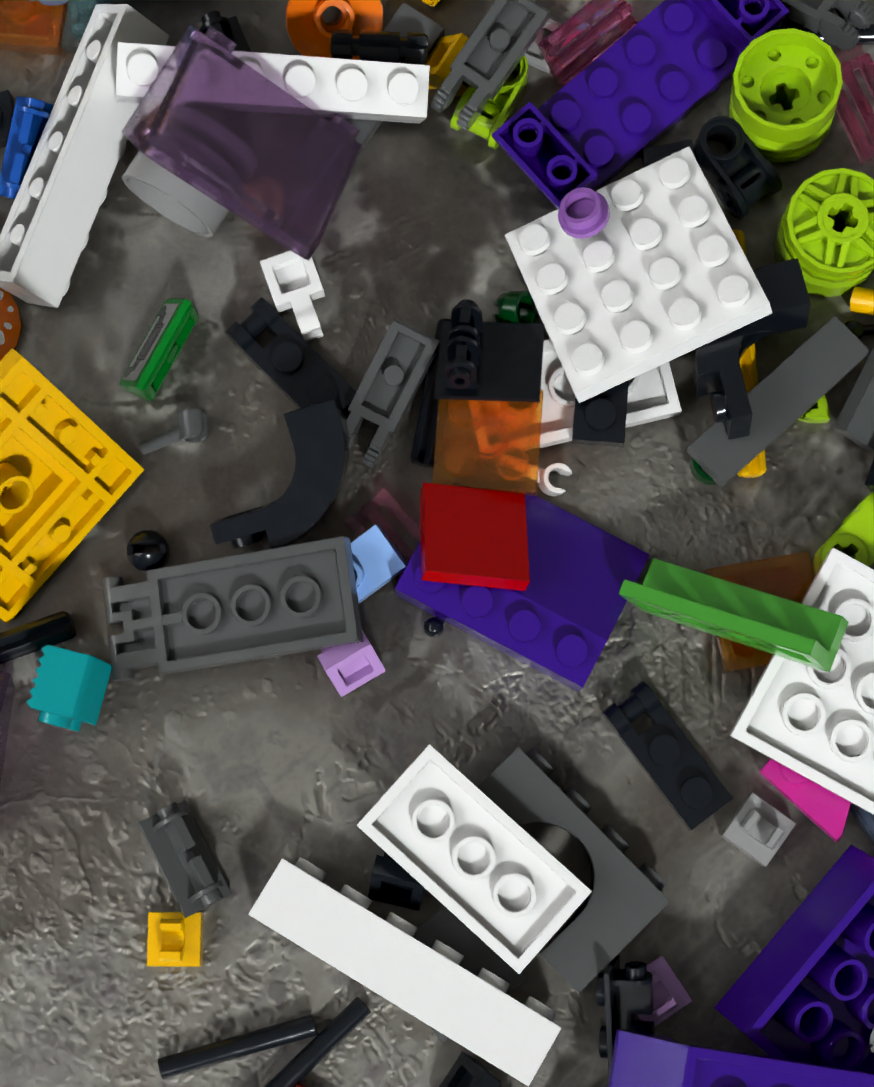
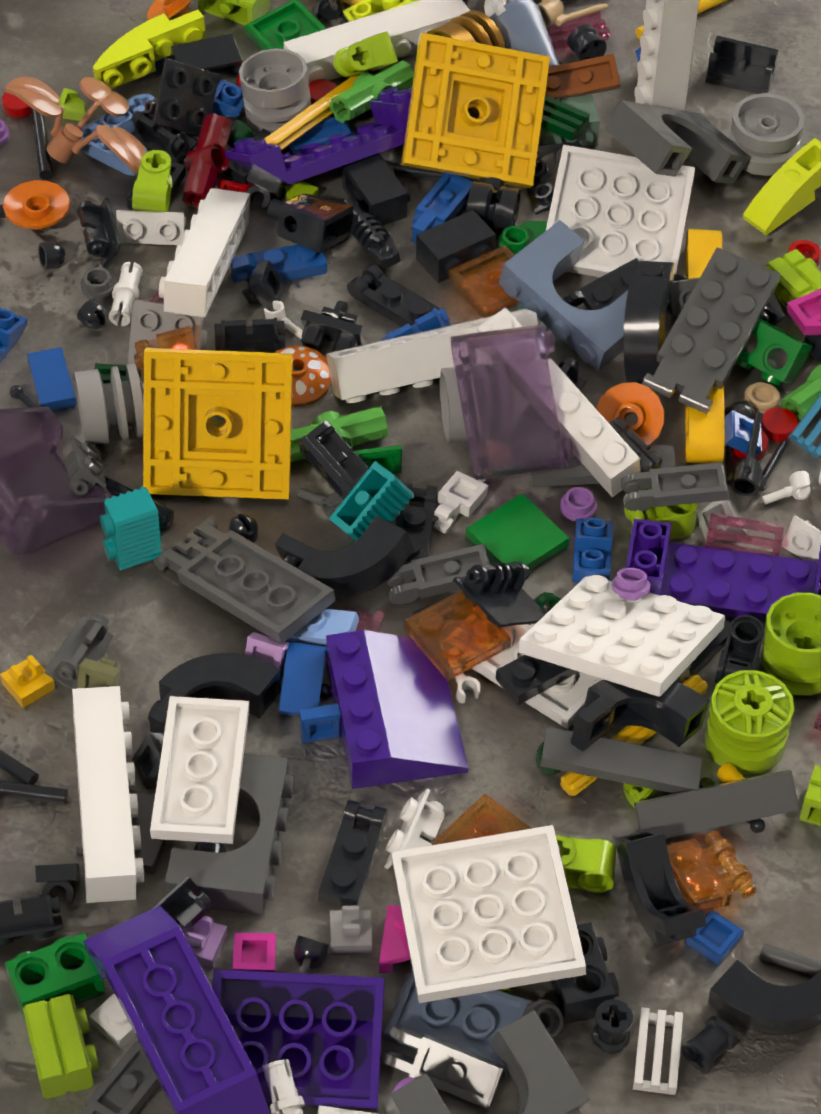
camera: 45 degrees right, 30 degrees down
red tile [420,482,530,591] -> none
bright green fence [618,558,849,672] -> none
none -> olive tile [77,657,121,688]
none -> black arch [148,653,281,736]
none -> dark pink plate [232,933,276,972]
none -> blue slope [278,642,326,717]
none -> bright green piece [291,407,388,462]
none -> black hinge [294,935,330,969]
none -> black hinge [299,420,369,500]
none -> blue tile [299,703,341,743]
none -> teal brick [328,461,414,541]
none -> white hinge [384,788,445,869]
none -> green tile [465,493,570,570]
none -> medium lavender plate [560,487,597,521]
none -> blue slope [572,517,613,583]

